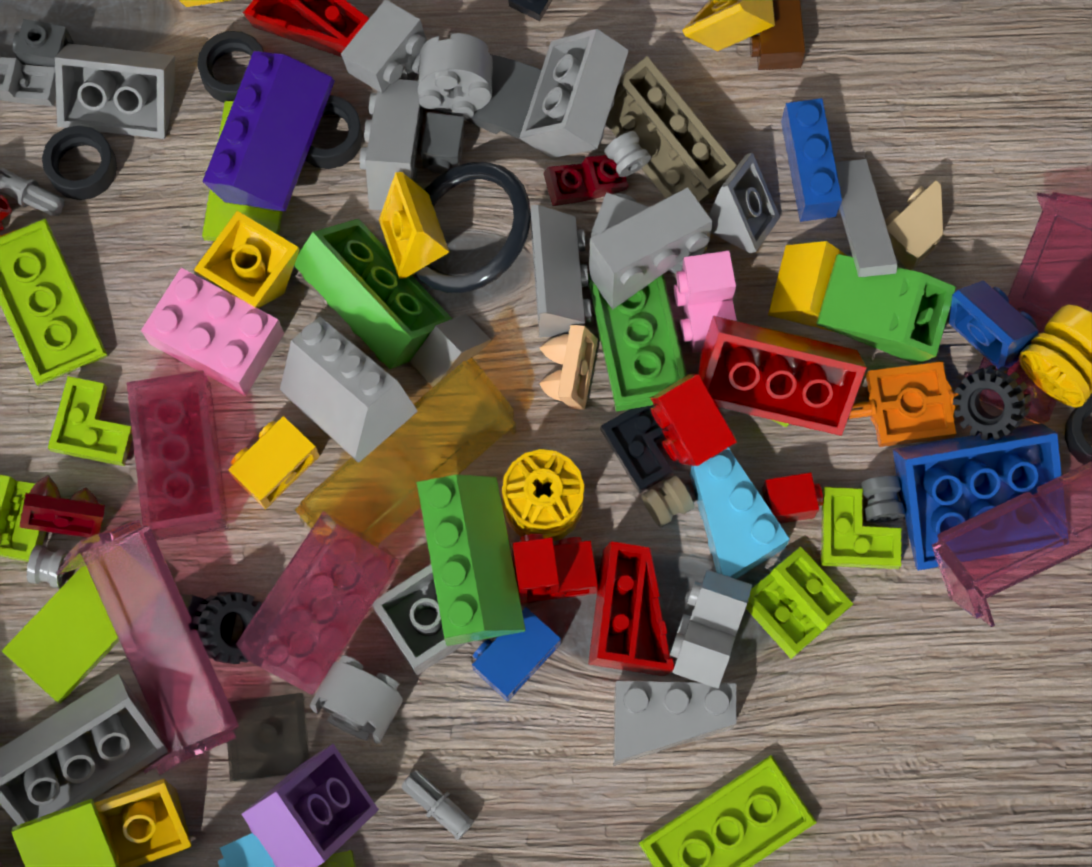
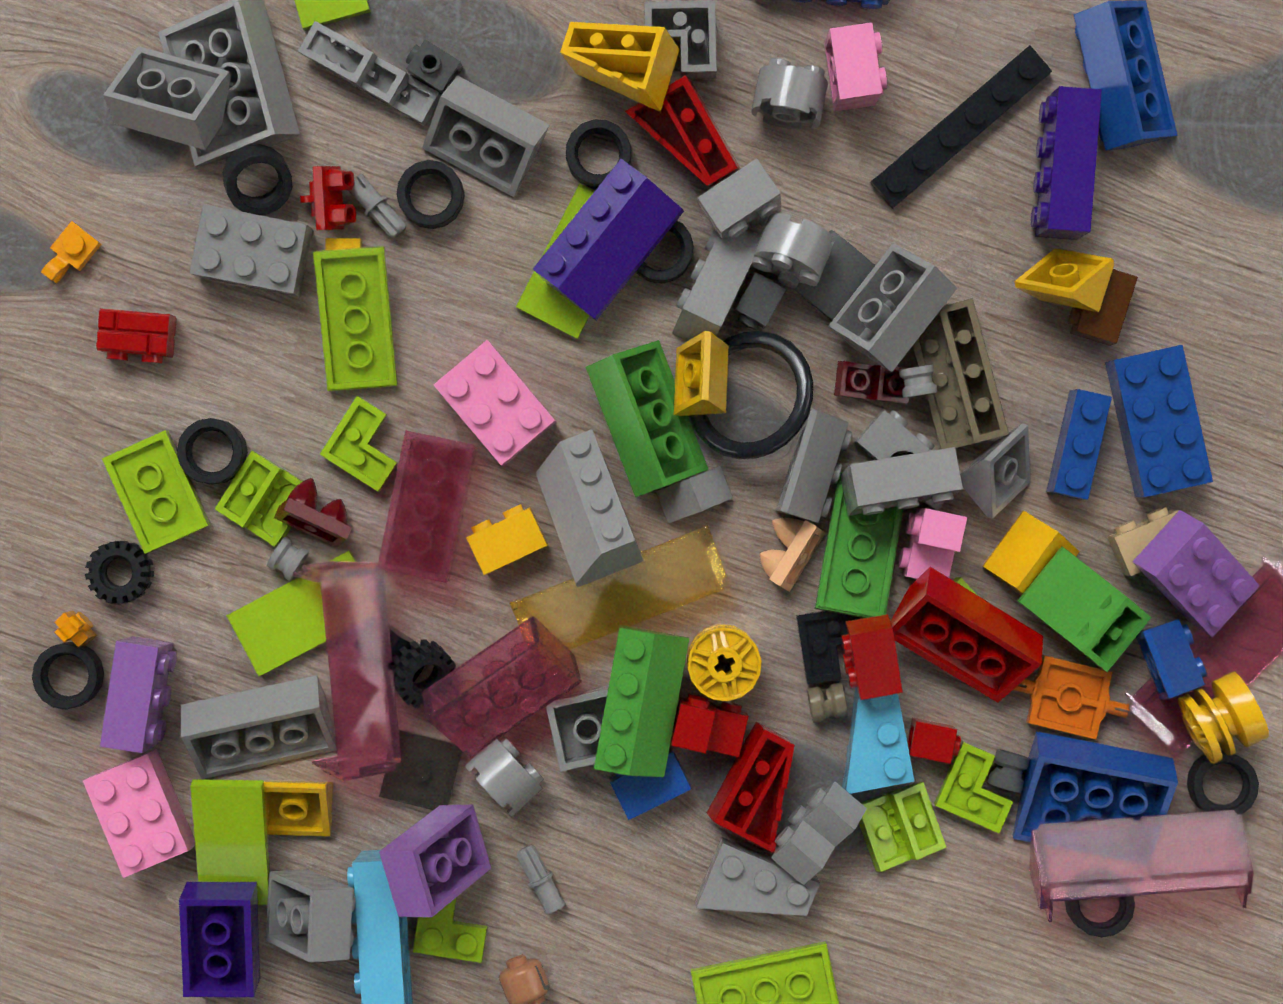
camera: 25 degrees right, 15 degrees up
yellow slope [194,211,300,309] -> none
light grey tile [835,159,898,277] -> none
black tyre [953,365,1031,440] -> none
none -> black tyre [1064,867,1135,938]
none -> blue brick [1105,344,1213,497]
none -> medium lavender brick [1132,510,1260,637]

